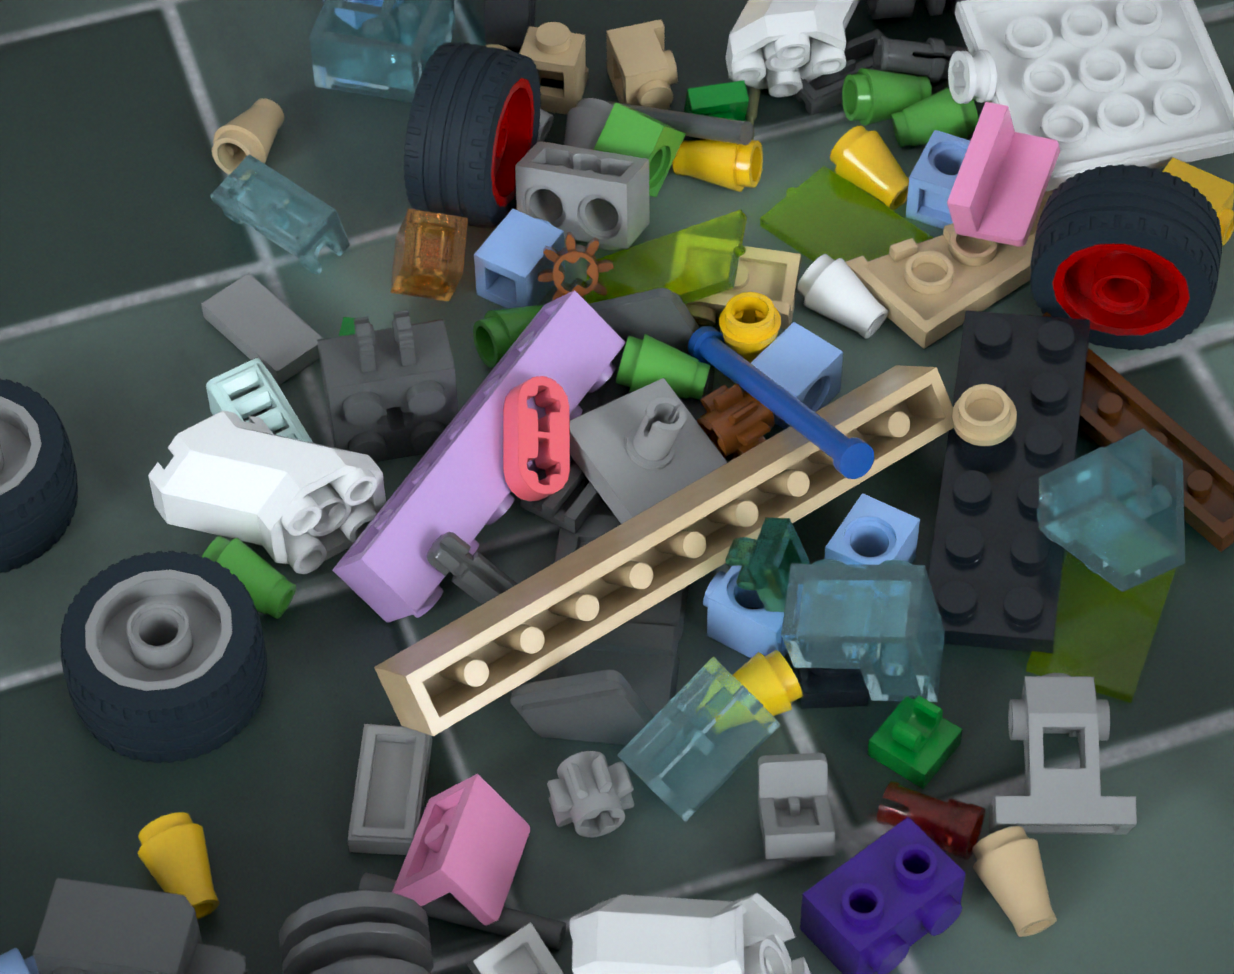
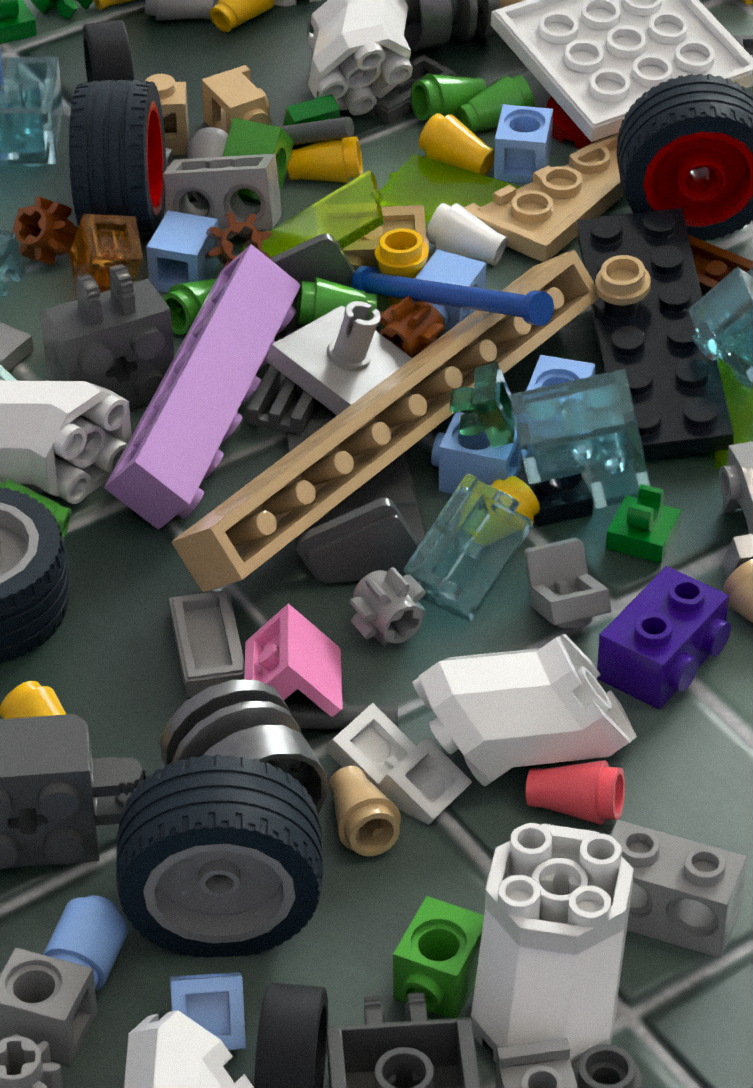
camera: 15 degrees left, 10 degrees down
dark grey axle [426,532,517,605] -> none
coral beam [503,376,570,502] -> none
dark grey pin [873,36,969,84] -> none
clear red pin [877,781,986,860] -> none
bright pink panel [947,102,1060,247] -> none
white bush [948,50,997,104] -> none
none -> dark orange gear [11,196,79,266]

